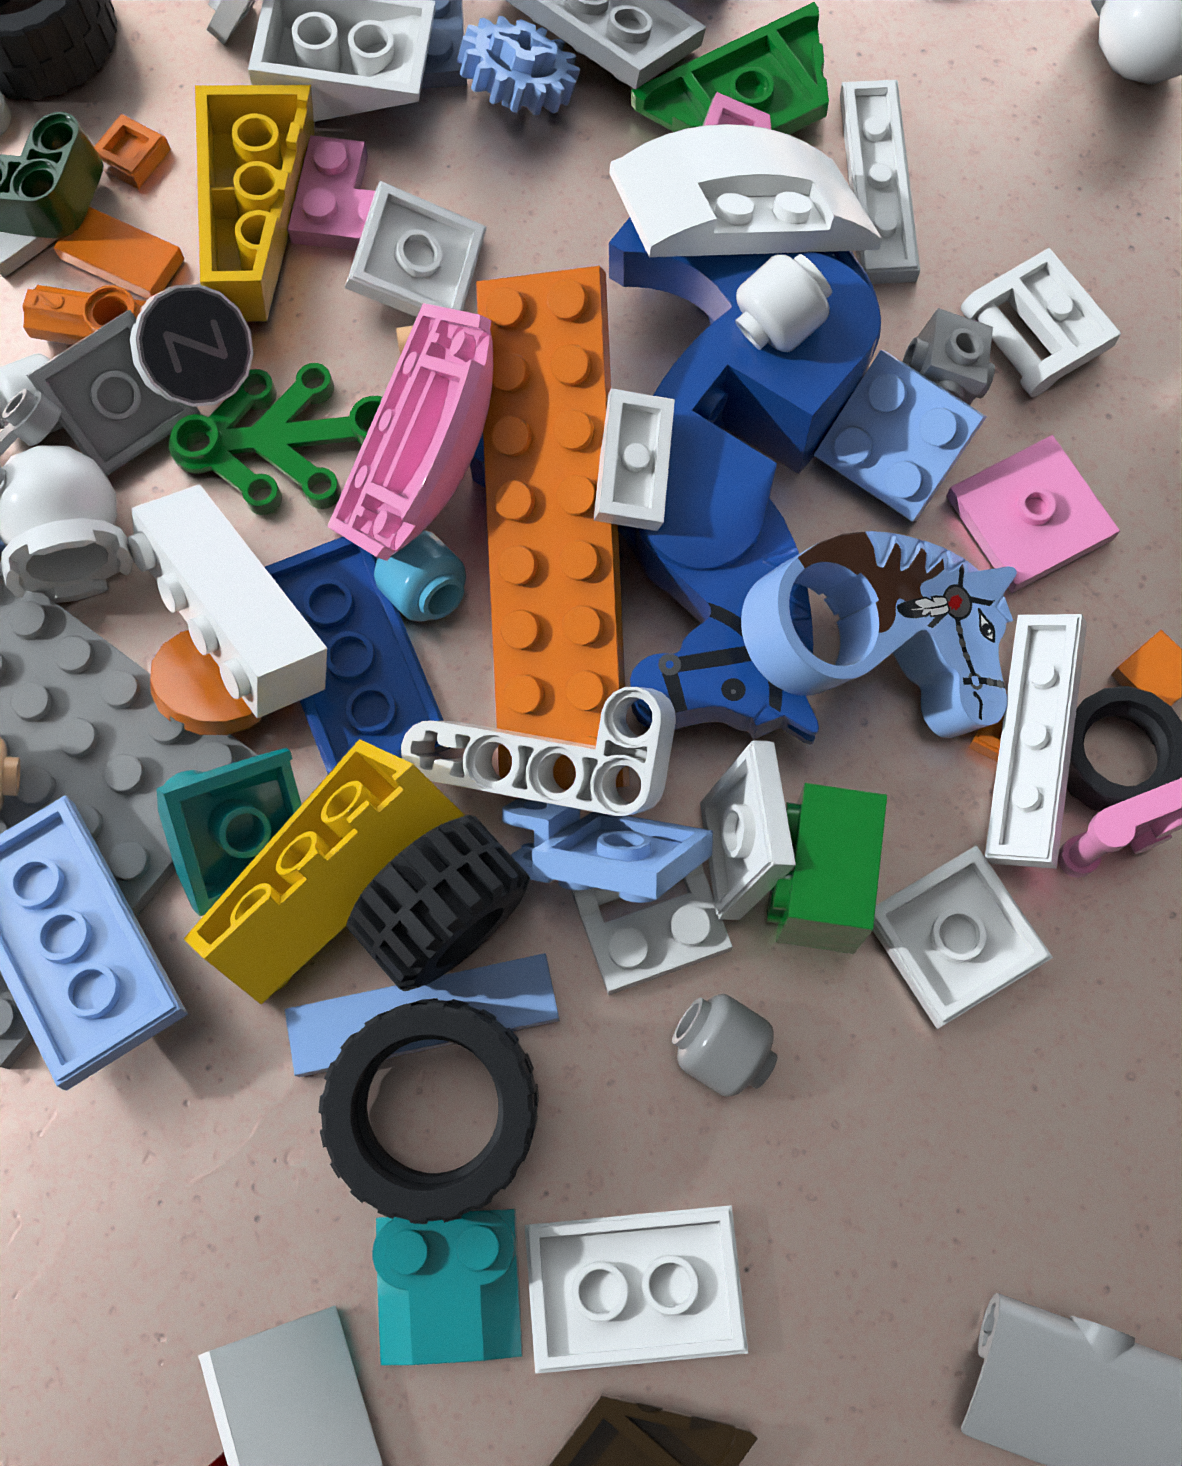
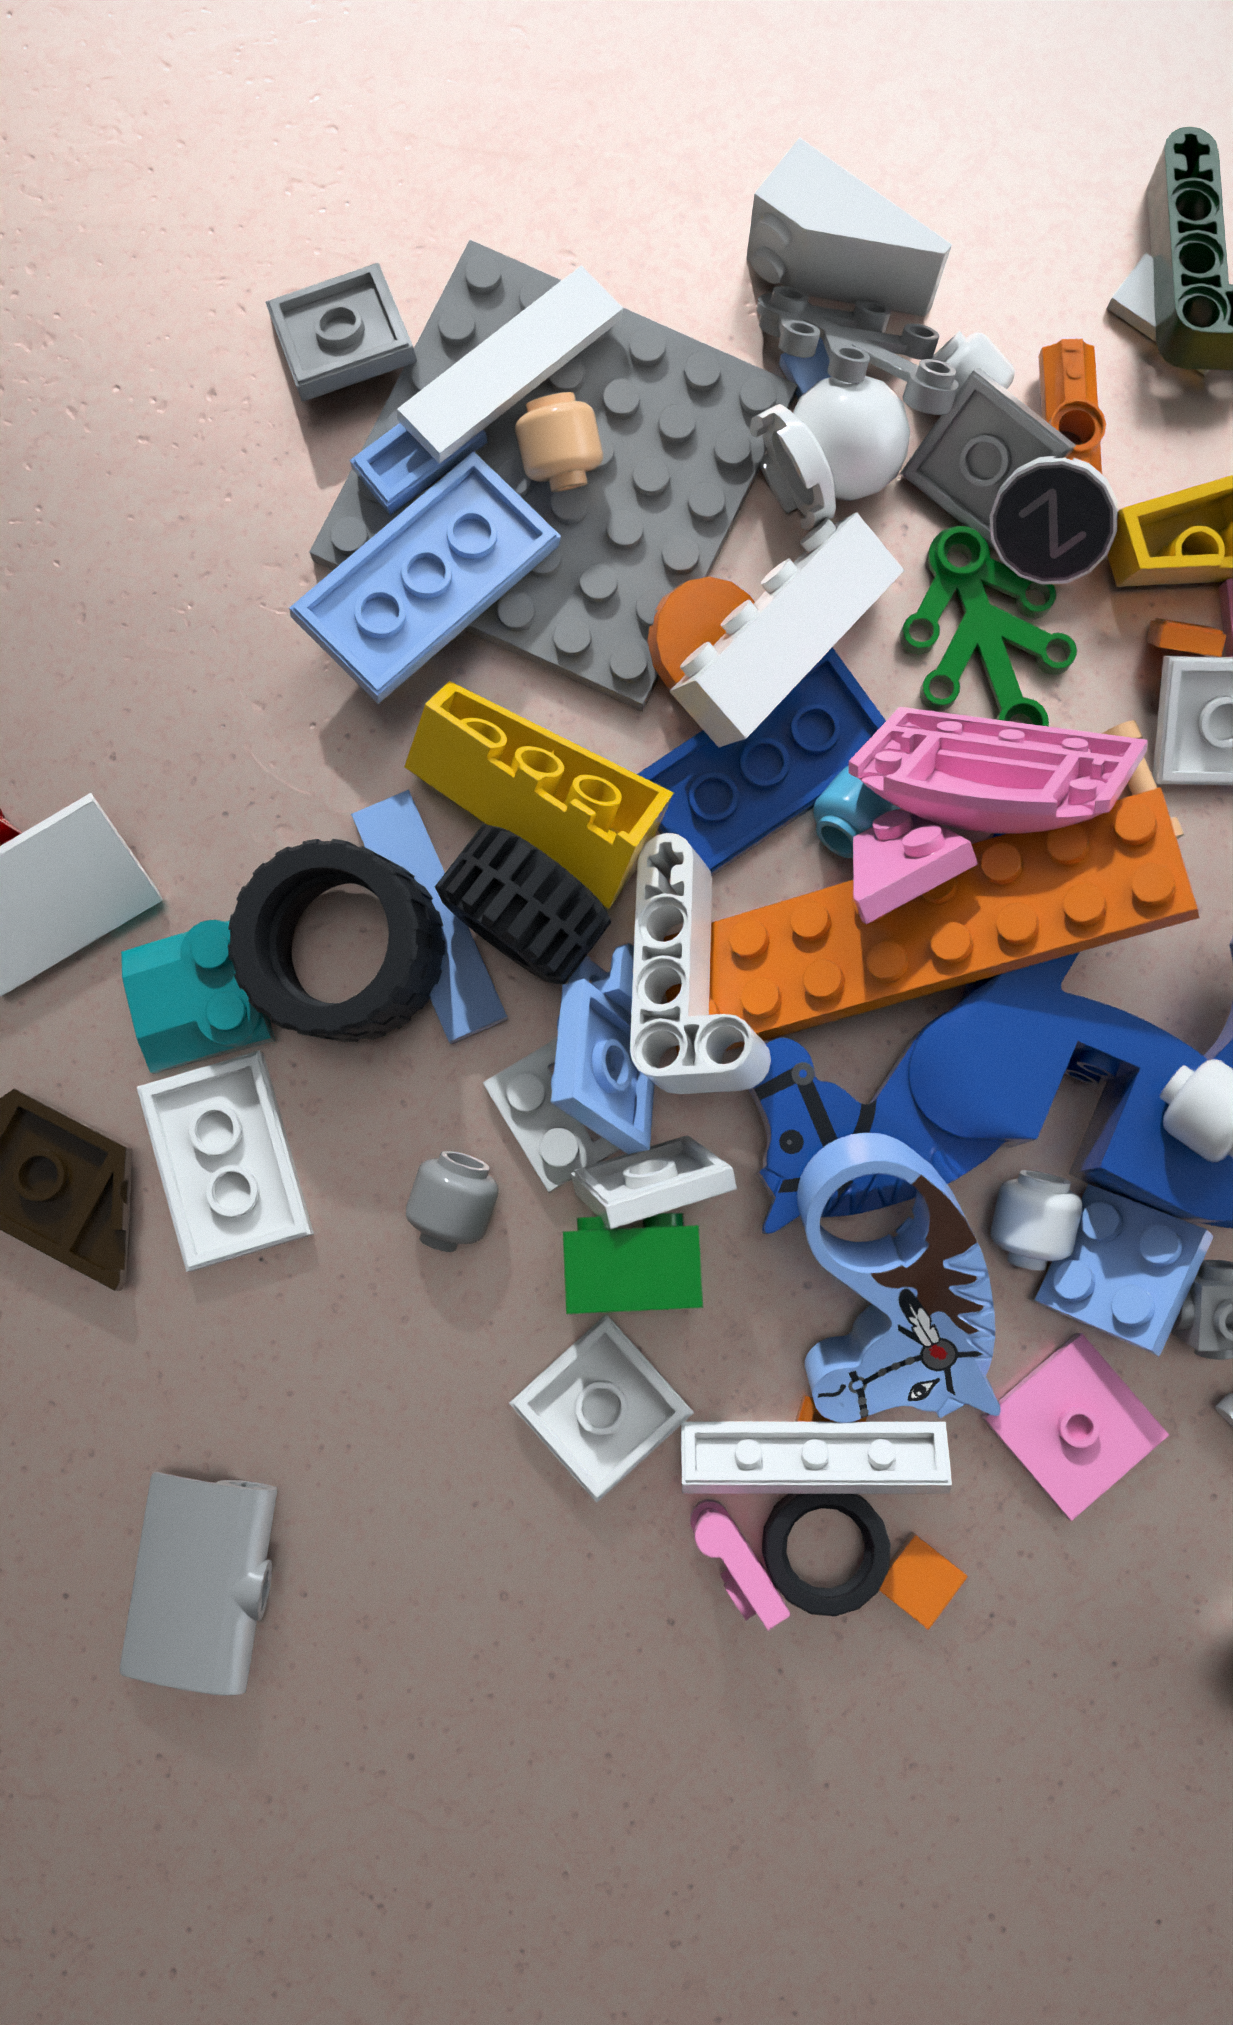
camera: 75 degrees right, 10 degrees up
orange tile [53,207,185,299] -> none
teal slope [156,748,302,916] -> none
white plate [594,388,675,531] -> none
none -> bright pink wing [853,809,978,924]
none -> white head [990,1170,1082,1270]
none -> orange tile [1146,618,1226,657]

